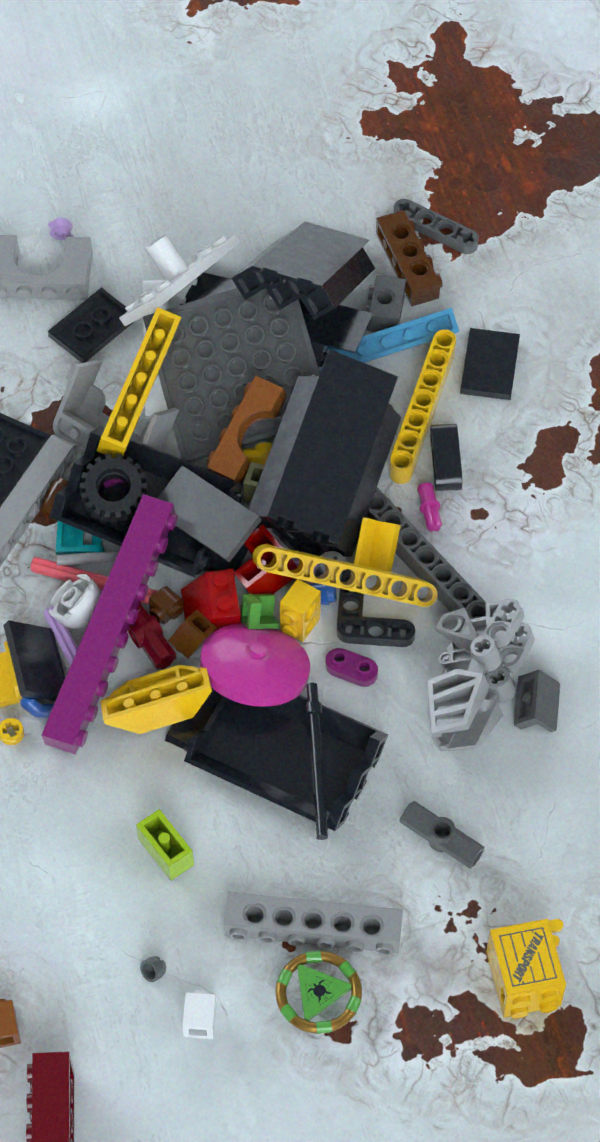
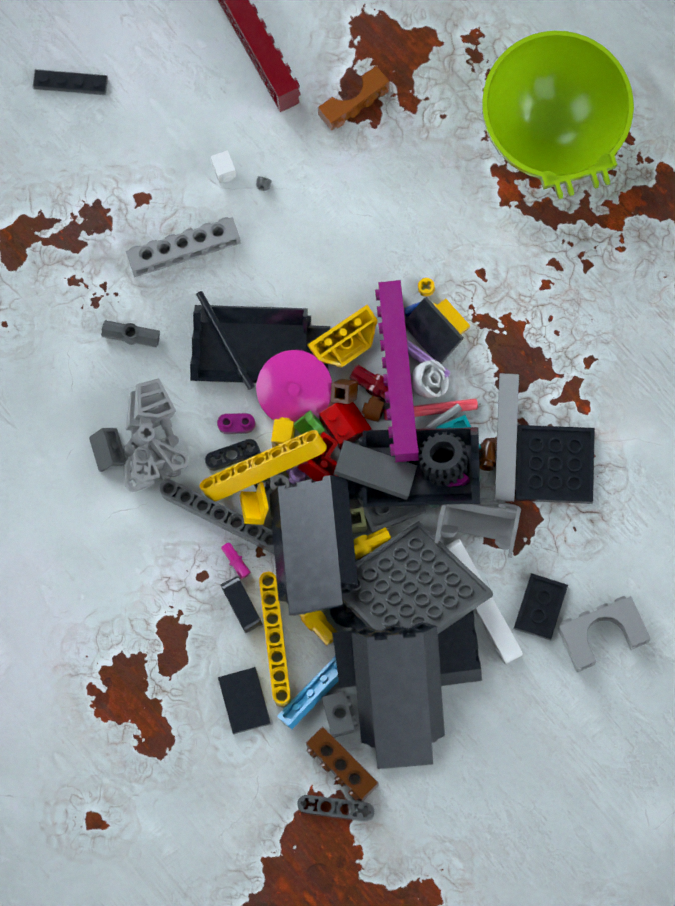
camera: 160 degrees right, 15 degrees up
lavender plate [48,218,73,240] -> none
yellow brick [97,307,181,458] -> none
white plate [119,234,241,326] -> none
lime brick [136,809,194,881] -> none
dark orange arch [207,375,287,483] -> none
piece [275,950,362,1034] -> none
yellow container [486,918,566,1019] -> none

